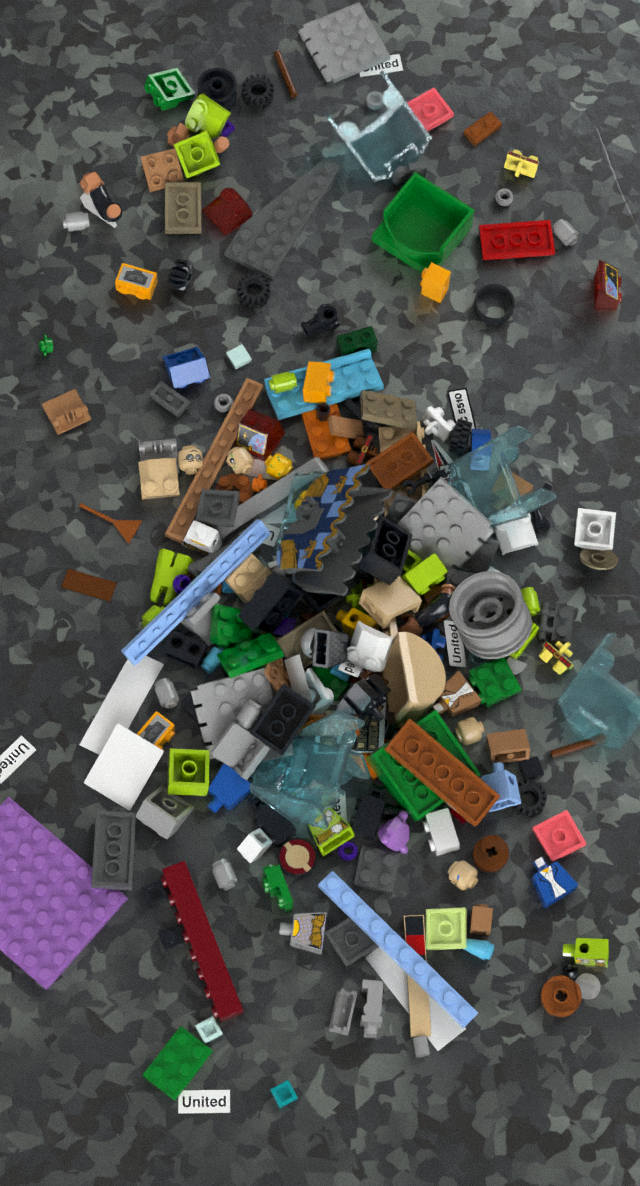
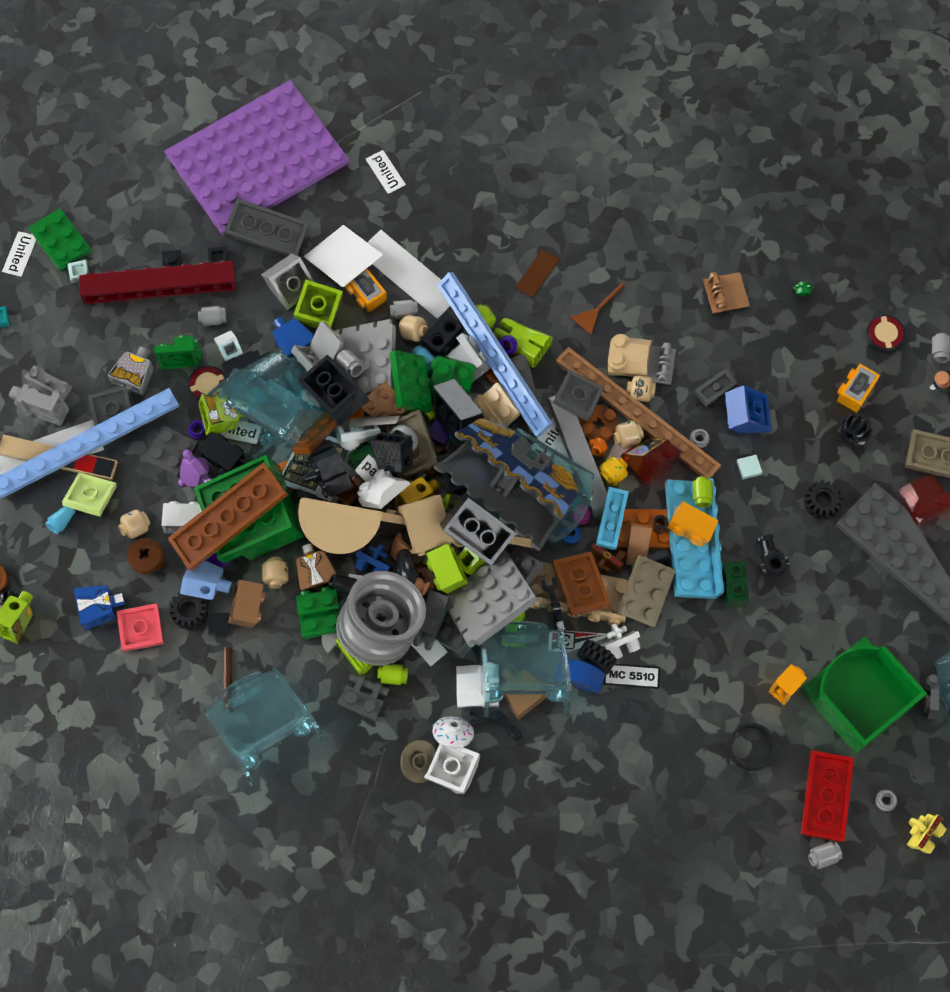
camera: 110 degrees right, 0 degrees up
white torso [182,521,223,556] -> none
medium nougat brick [469,904,493,936] -> none
light yellow hips [539,641,574,675] -> none
slope [594,260,622,310] -> none
none -> black cone [329,574,357,597]
none -> tan head [398,315,428,342]
none -> white dish [432,716,474,748]
none -> medium azure plate [596,487,629,550]
none -> tile [866,315,905,353]

